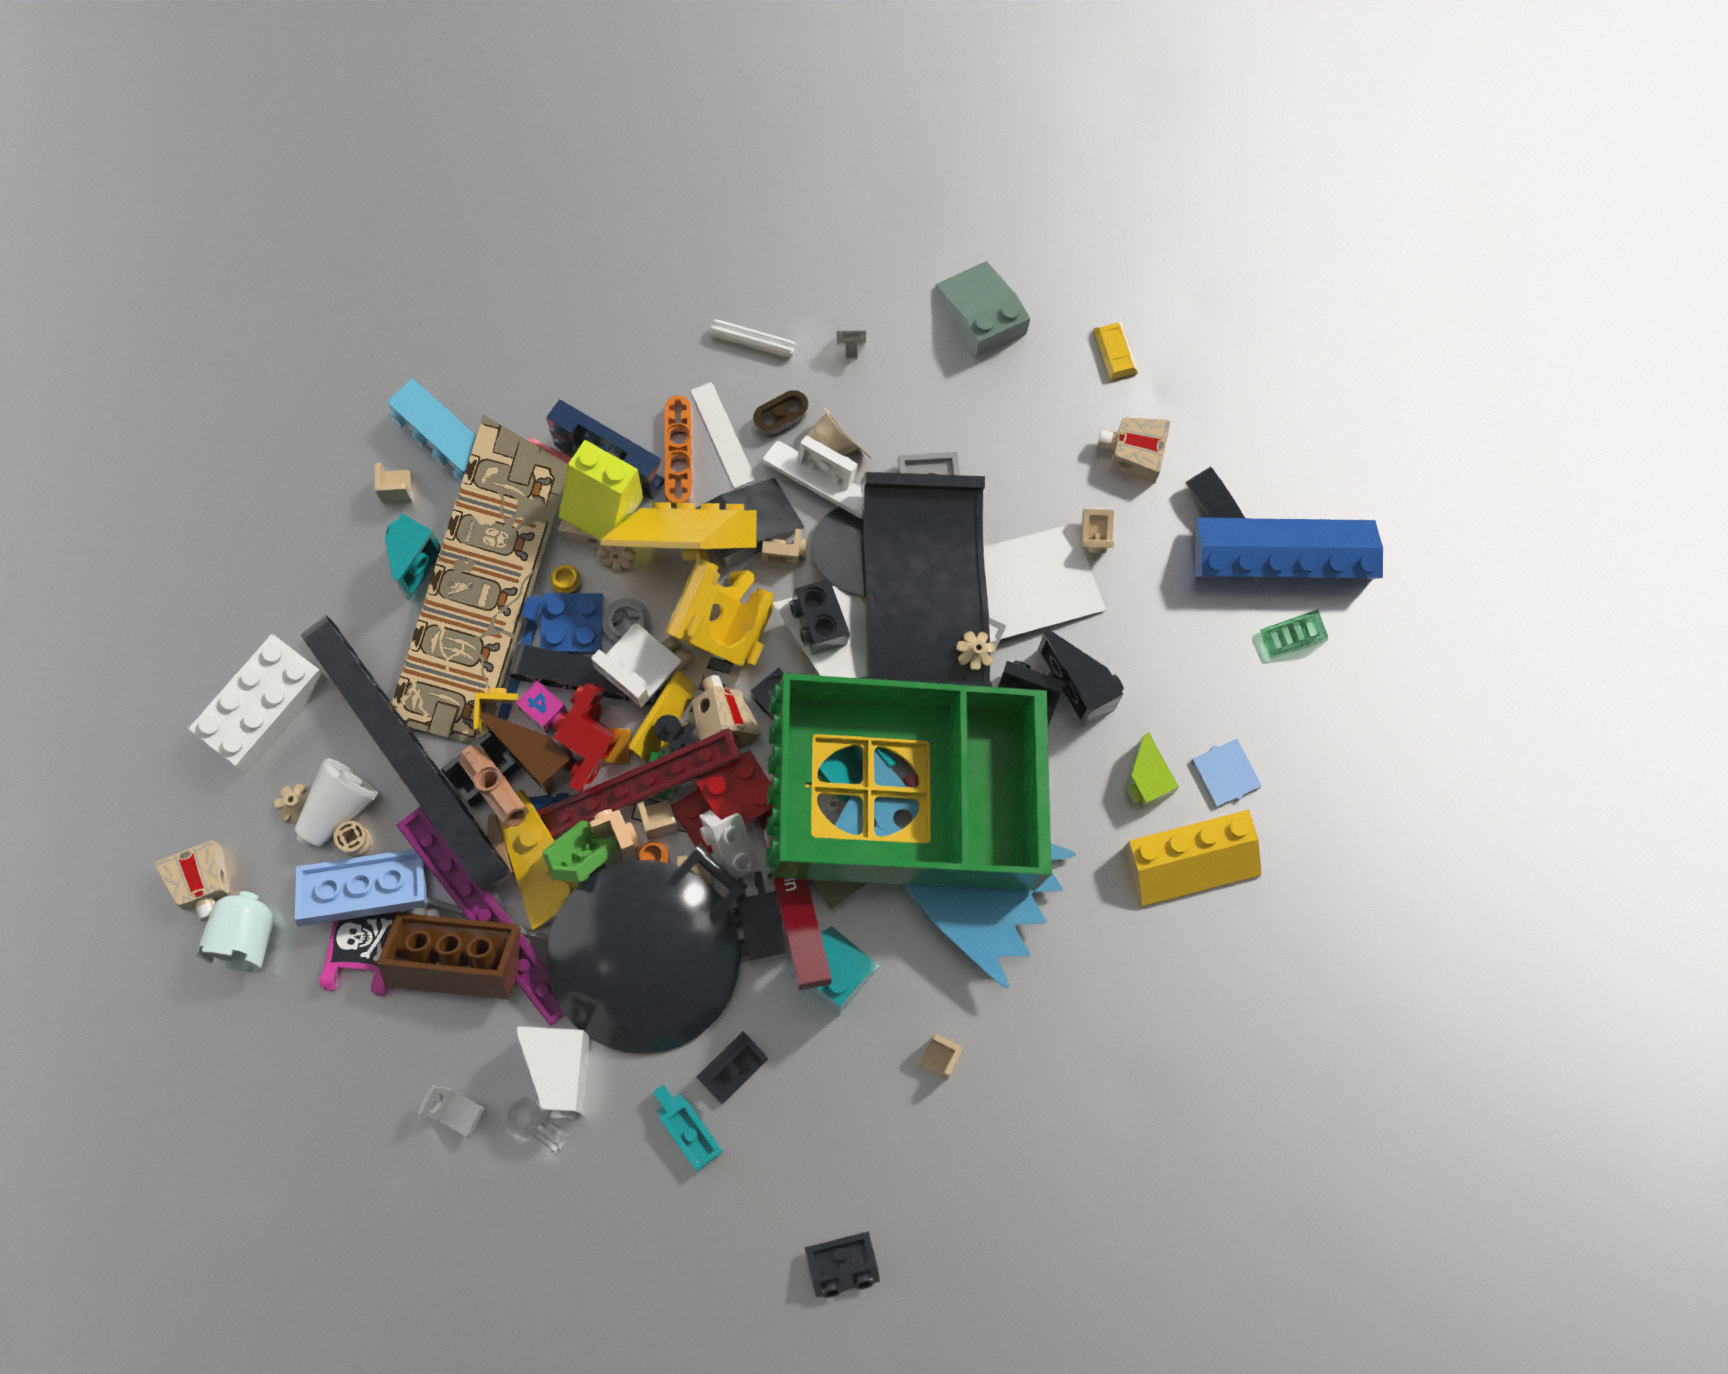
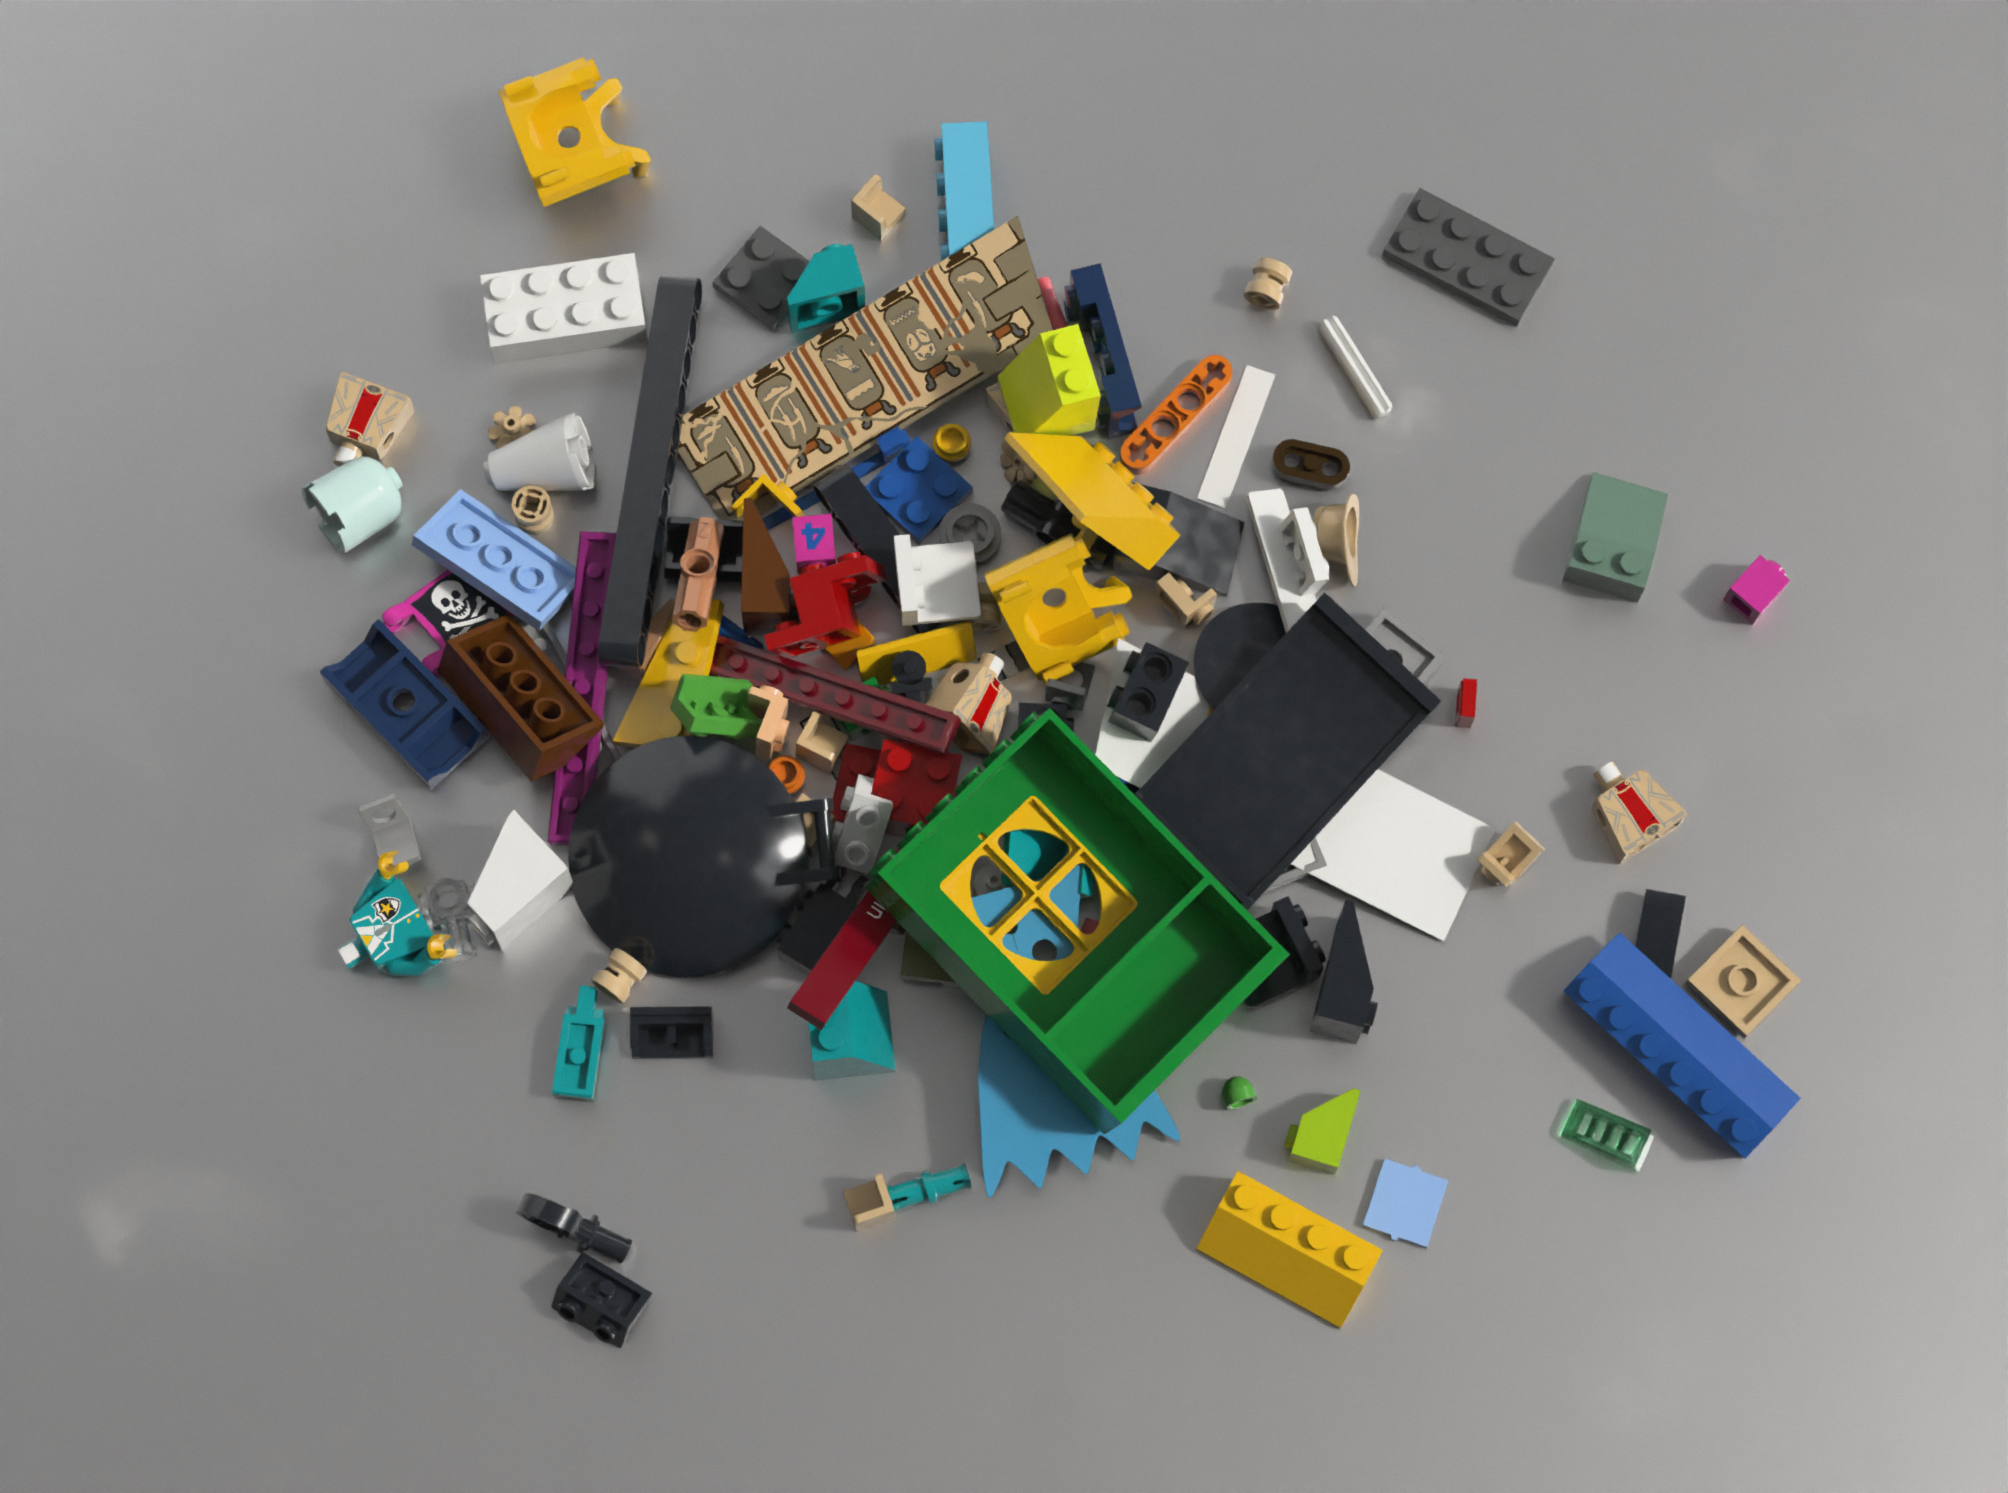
camera: 45 degrees right, 0 degrees up
clear smoke tile [836,331,866,360] -> none
tan plant [956,631,995,671] -> none
yellow tile [1093,321,1138,381] -> none
none -> dark blue piece [320,619,490,790]
none -> teal torso [338,850,457,977]
none -> yellow piece [498,57,651,207]
none -> black pin [516,1193,632,1264]
none -> tan wheel [591,948,647,1004]
none -> dark grey plate [712,226,809,331]
none -> teal pin [887,1162,972,1211]
none -> black piece [1001,480,1116,571]
none -> dark grey bracket [1045,662,1095,711]
none -> bright green hinge [1222,1076,1257,1110]
none -> tan wheel [1244,257,1292,310]
none -> dark grey plate [1382,188,1555,326]
none -> red tile [1455,678,1477,728]
none -> tan plate [1685,924,1801,1039]
none -> dark pink brick [1723,555,1790,625]

